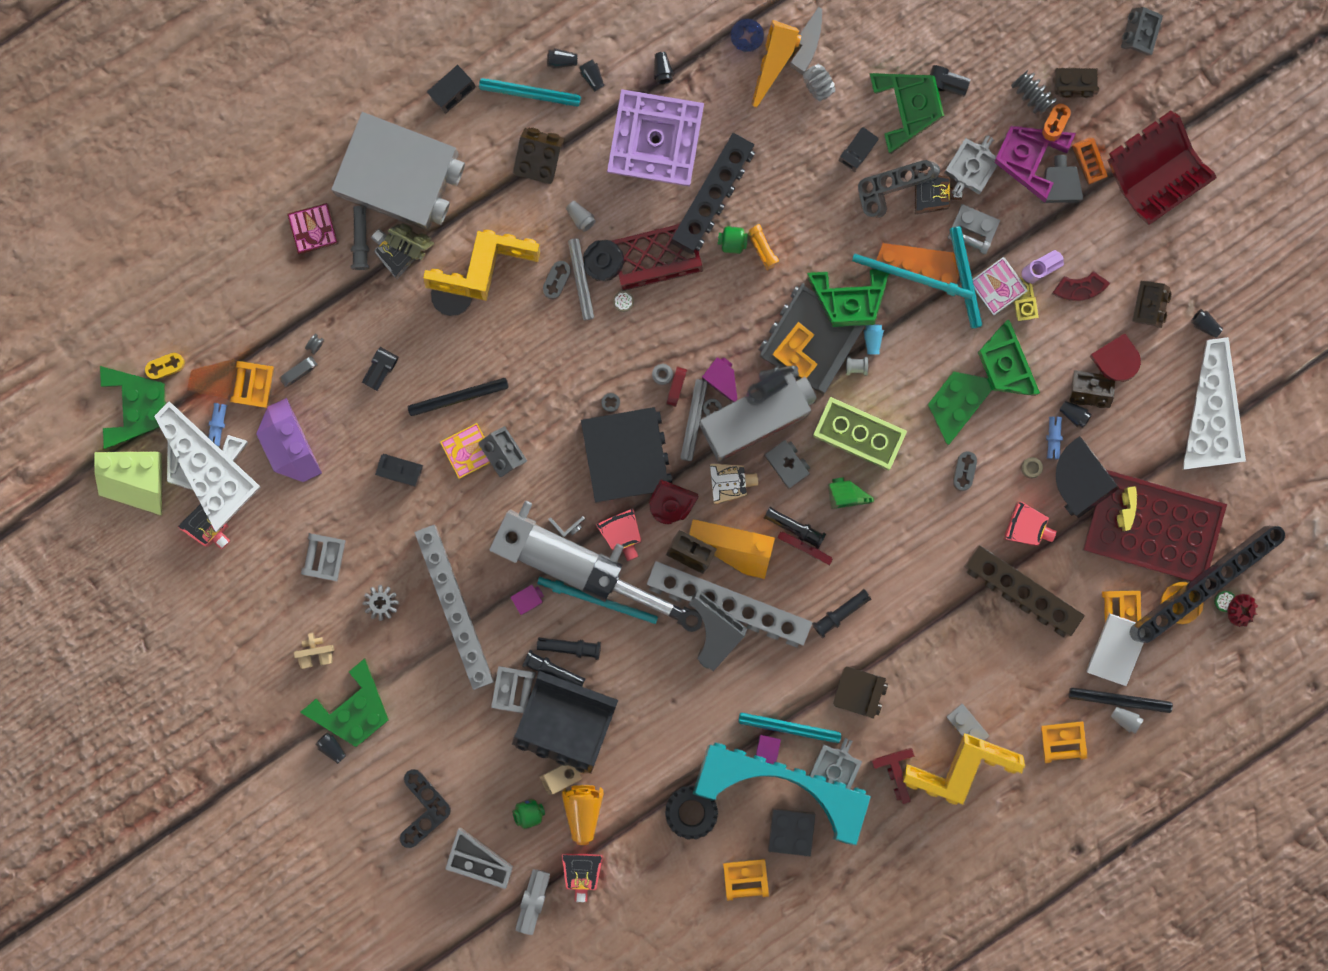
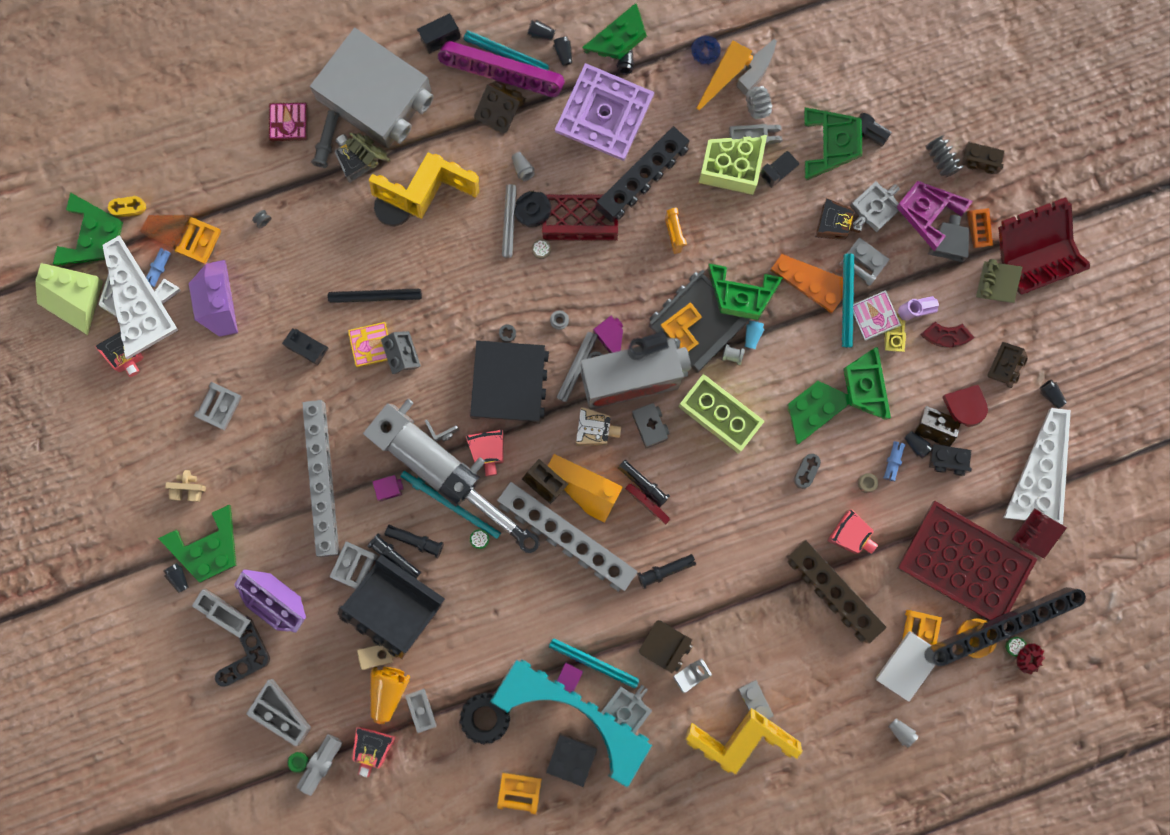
camera: 10 degrees right, 5 degrees down
dark grey beam [279,356,318,387] -> none
black piece [362,347,399,391] -> none
light grey gear [363,585,399,621] -> none
green head [512,799,545,829] -> none
dark grey beam [543,261,571,299] -> none
dark red tile [649,480,699,524] -> none
dark red beam [666,366,687,407] -> none
dark grey arch [690,590,747,672] -> none
green head [717,226,748,254] -> none
green wedge [828,477,874,509] -> none
teal bar [852,253,974,300] -> none
dark grey beam [858,160,940,218] -> none
dark red bracket [871,748,915,804] -> none
light orange plate [1041,721,1087,763] -> none
orange beam [1042,104,1071,141] -> none
black brick [1056,436,1120,518] -> none
black axle [1069,688,1173,713] -> none
light yellow slope [1117,486,1137,531] -> none
dark grey bracket [1121,7,1163,55] -> none
none -> light grey slope [192,589,251,638]
none -> medium lavender wedge [234,570,306,632]
none -> green tile [287,752,309,772]
none -> light grey plate [405,688,437,733]
none -> magenta beam [438,41,565,97]
none -> tile [470,529,490,549]
none -> green wing [582,3,647,60]
none -> light grey bracket [673,659,712,693]
none -> yellowish green wedge [699,135,767,195]
none -> light grey hinge [729,124,782,144]
none -> black bracket [929,444,972,476]
none -> olive hinge [976,259,1023,303]
none -> dark red hinge [1012,508,1067,559]

